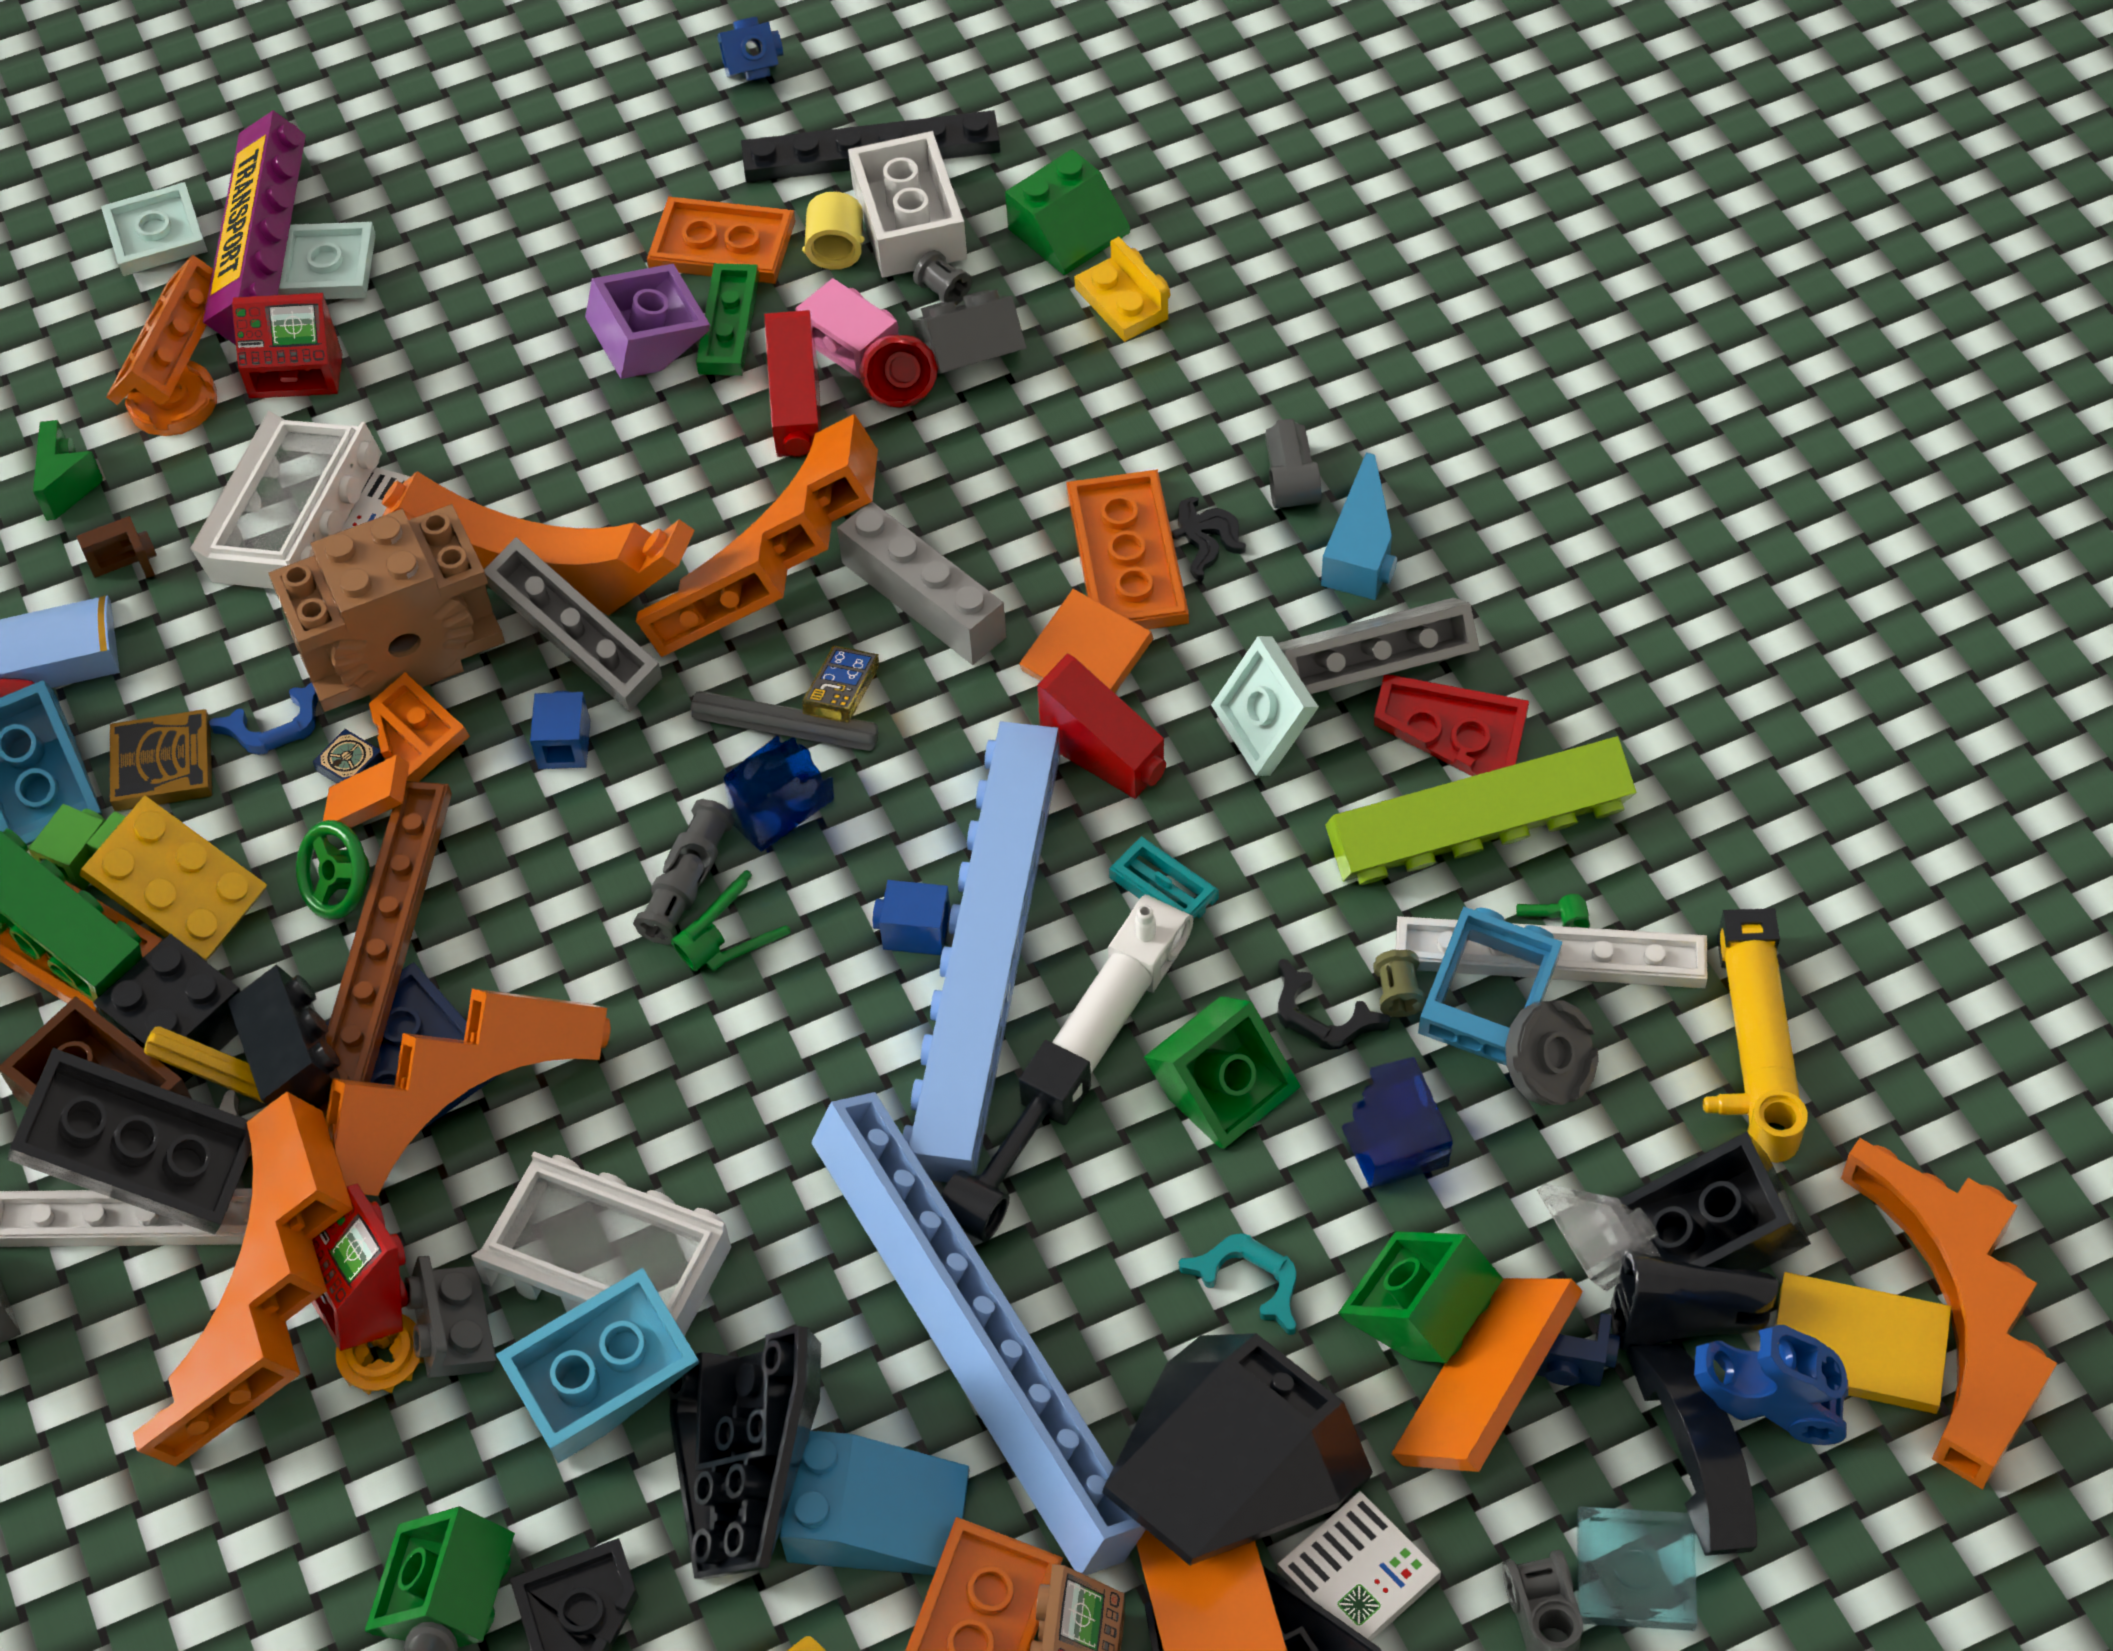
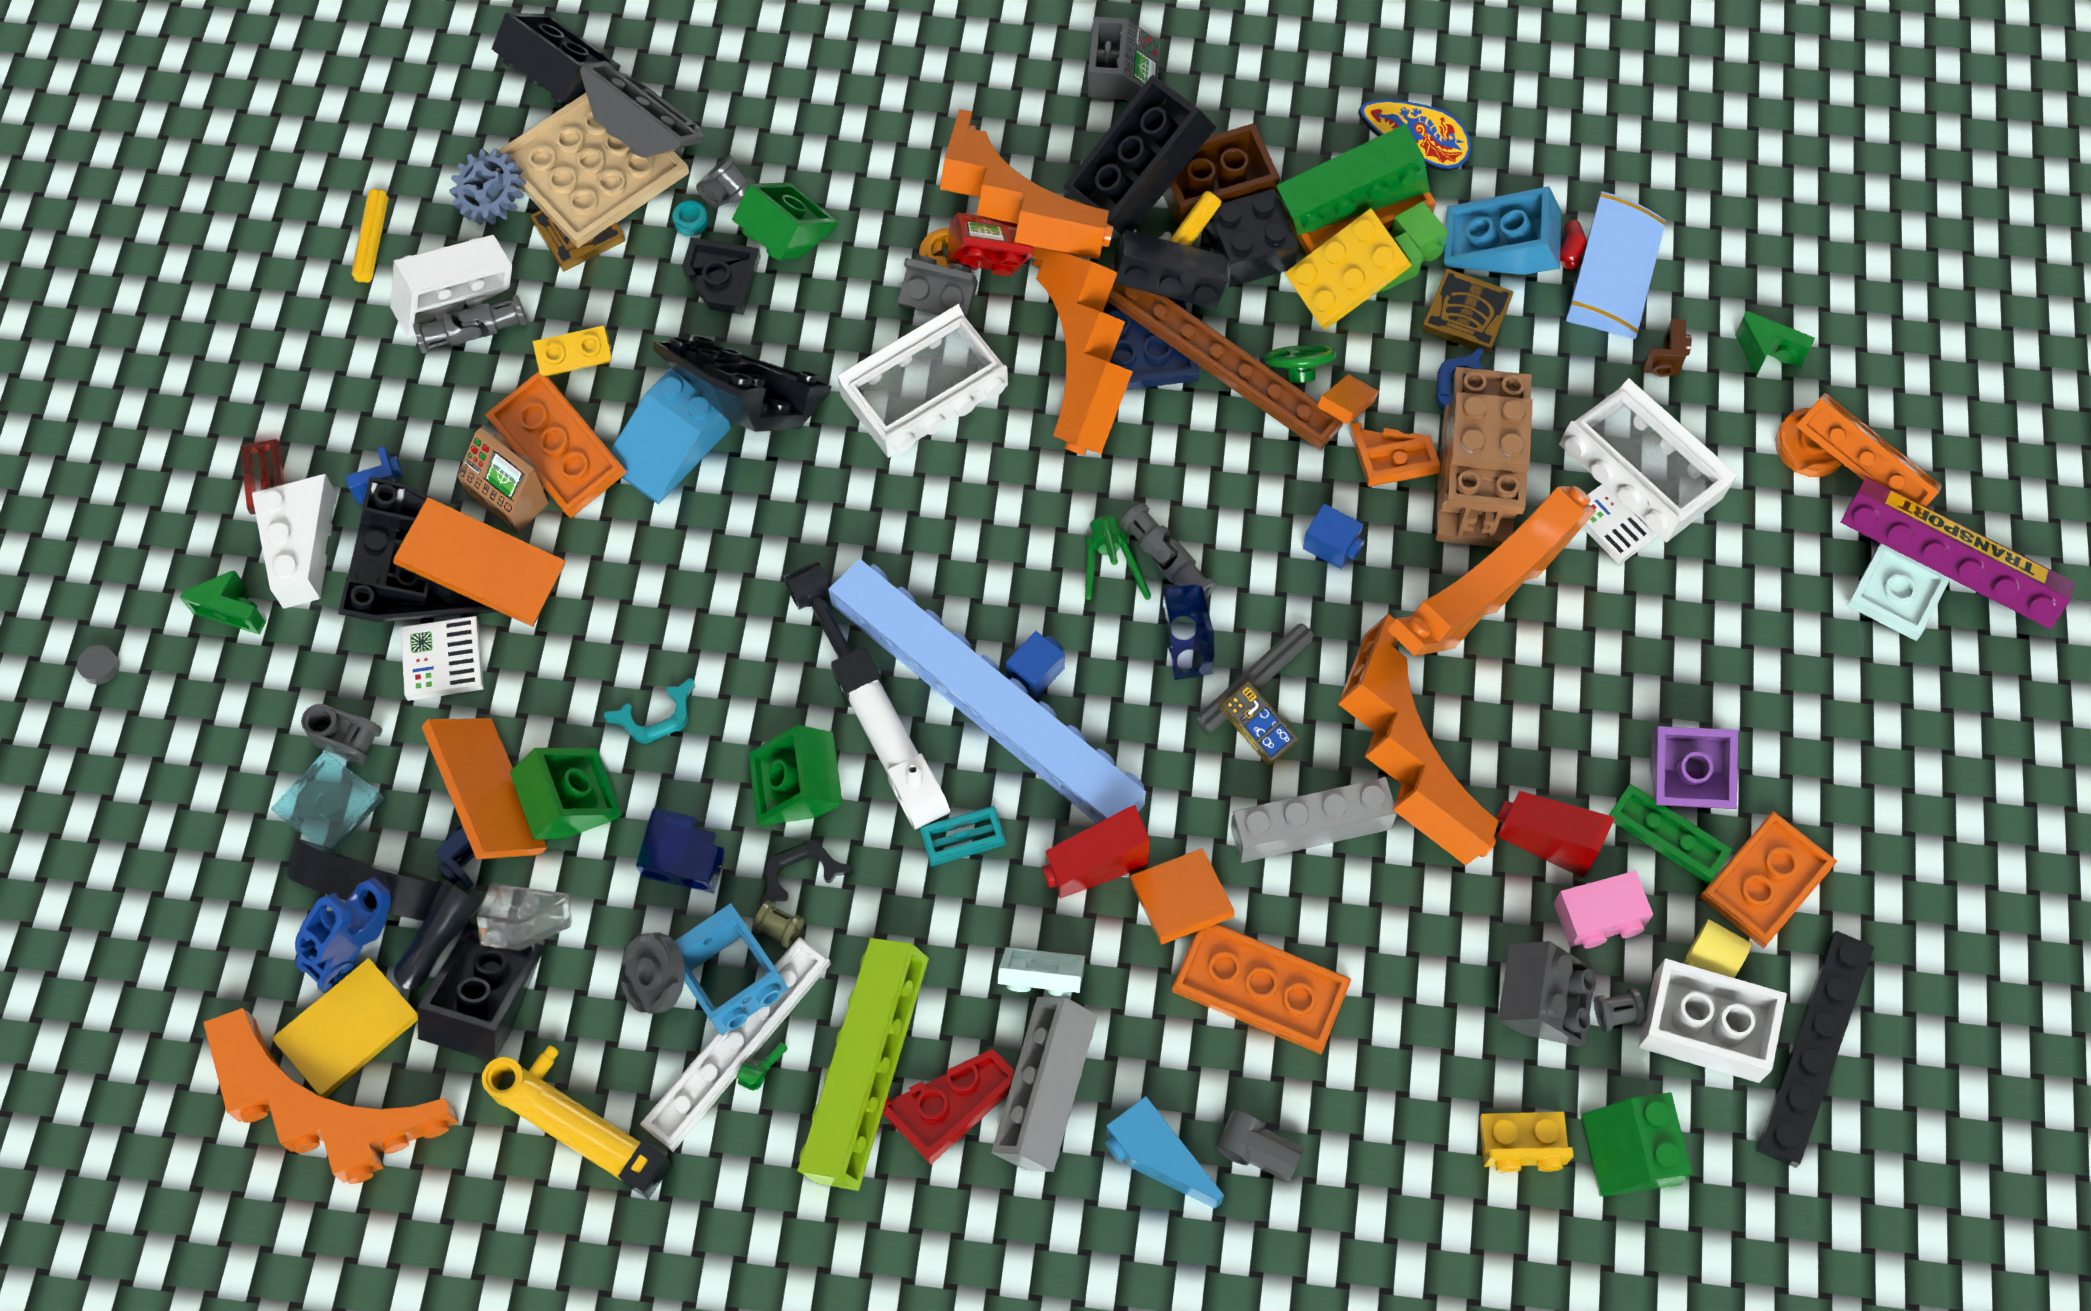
camera: 120 degrees right, 10 degrees up
light aqua plate [101,182,208,276] -> none
red slope [232,293,343,399] -> none
tile [312,729,384,784] -> none
light grey brick [484,537,663,712] -> none
medium azure slope [496,1268,699,1463] -> none
blue brick [717,17,784,81] -> none
light blue brick [811,1092,1146,1575] -> none
red hair [859,335,938,408] -> none
black wedge [1102,1333,1373,1566] -> none
black piece [1171,497,1246,581] -> none

